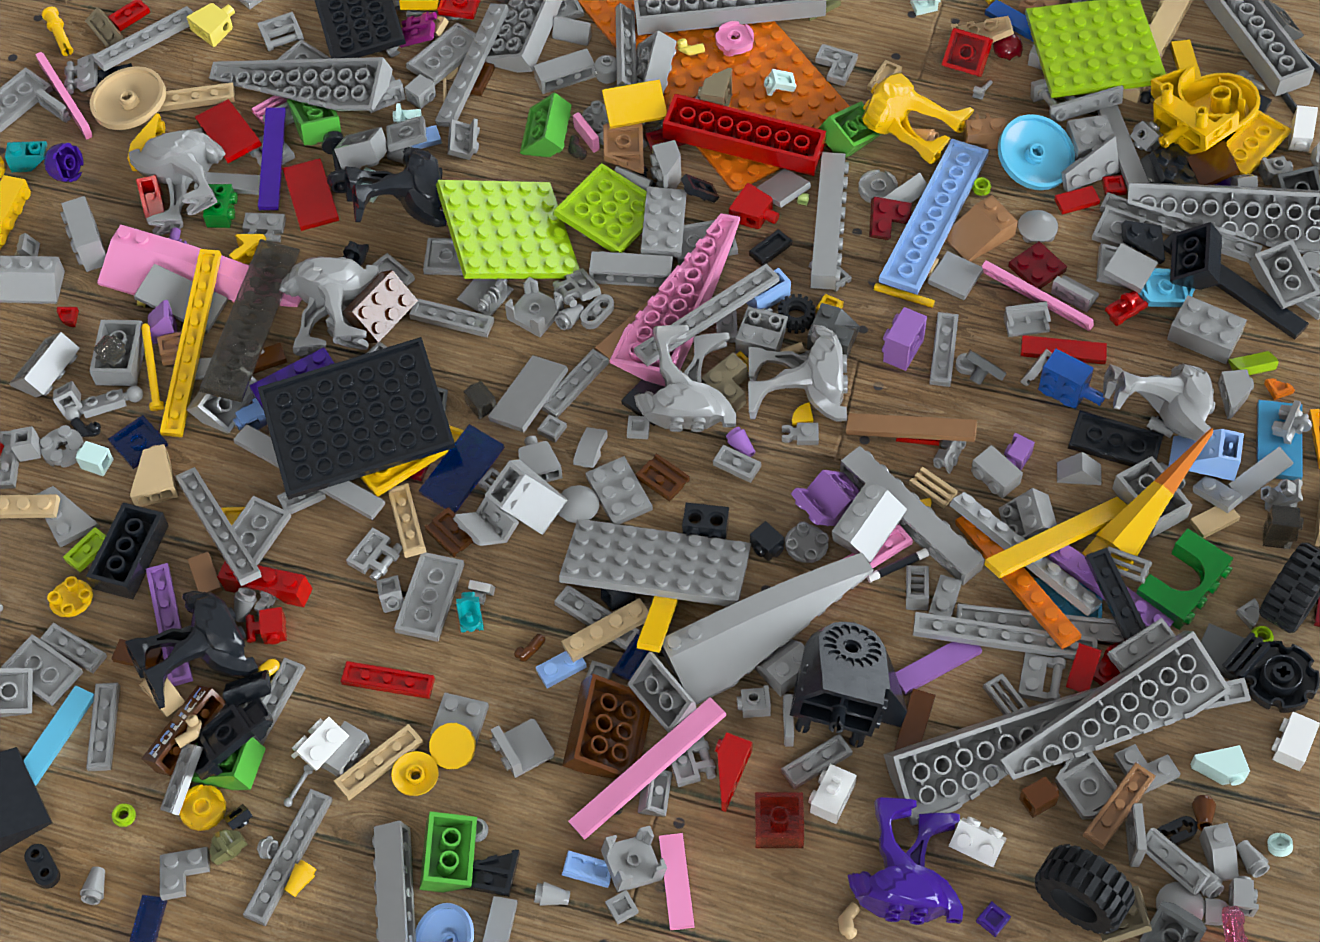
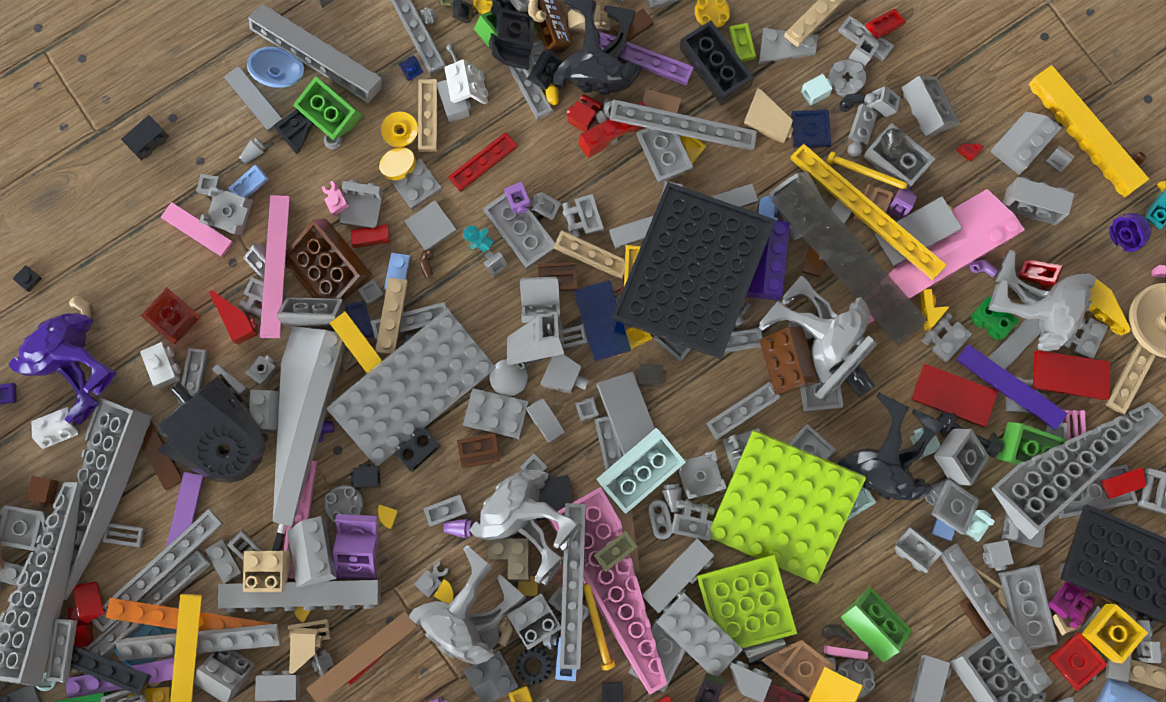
camera: 130 degrees right, 20 degrees up
yellow cone [284,859,317,897] -> none
light grey plate [1018,653,1066,703] -> none
none -> tan slope [243,551,291,592]
none -> tan slope [289,628,322,673]
none -> bright pink plate [322,181,350,216]
none -> red slope [351,224,391,248]
none -> yellow tile [378,504,398,530]
none -> clear blue tile [398,55,424,82]
none -> light grey tile [404,200,457,251]
none -> medium lavender brick [504,182,531,214]
none -> yellow bar [583,583,615,670]
none -> olive plate [593,531,638,572]
none -> light aqua slope [597,428,686,514]
none -> light grey tile [815,336,877,401]
none -> red slope [1101,467,1146,500]

